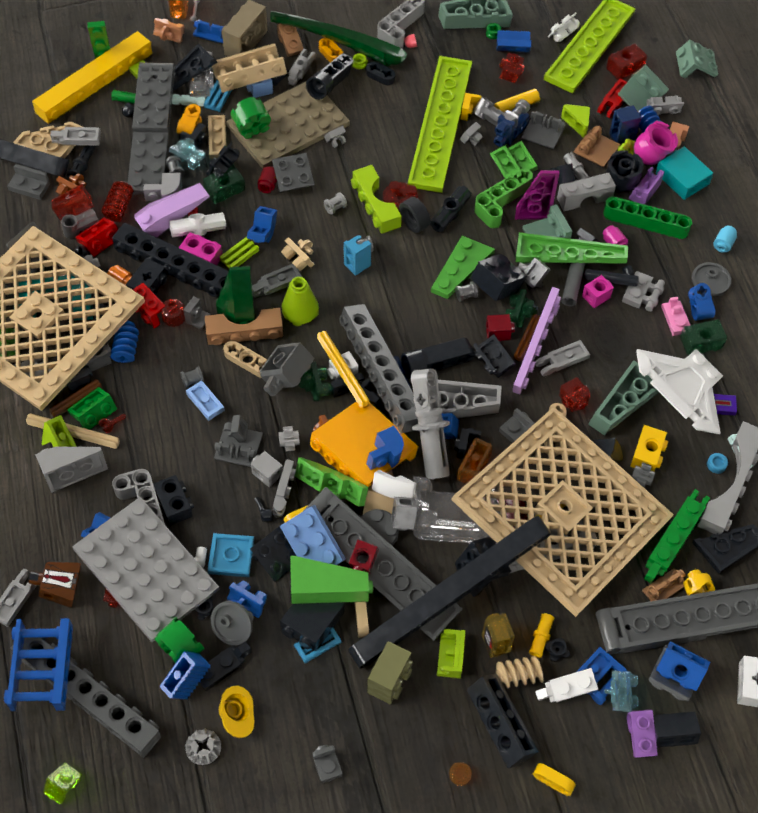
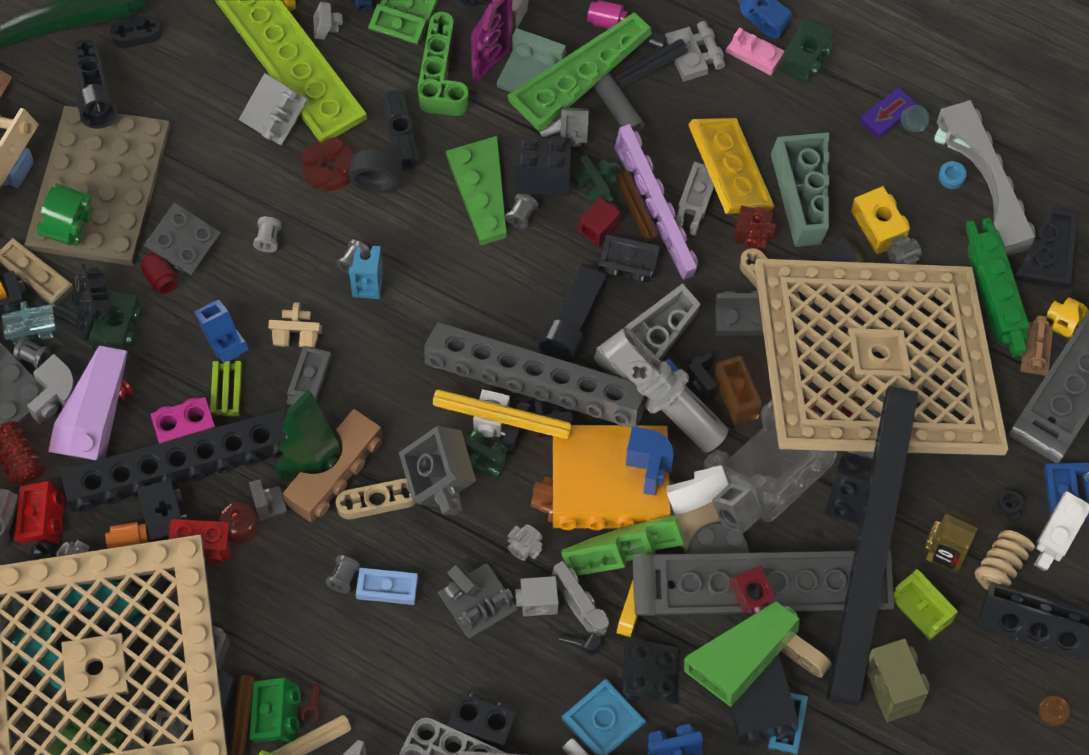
camera: 45 degrees left, 5 degrees up
blue piece [110,321,139,363] -> none
white piece [169,212,226,237] -> none
medium blue plate [280,505,346,565] -> none
lime cone [282,277,319,326] -> none
light grey hinge [288,48,317,86] -> none
light orange beam [319,38,343,63] -> none
light grey tile [324,126,346,148] -> none
lime arch [351,165,401,234] -> none
lime plate [352,53,368,69] -> none
yellow pin [529,613,555,658] -> none
tile [576,228,598,242] -> none
dark pink brick [582,275,614,308] -> none
white plate [636,349,723,434] -> none
none -> light grey hinge [239,73,308,146]
none -> yellow tile [688,118,775,214]
none -> clear light blue tile [901,105,929,133]

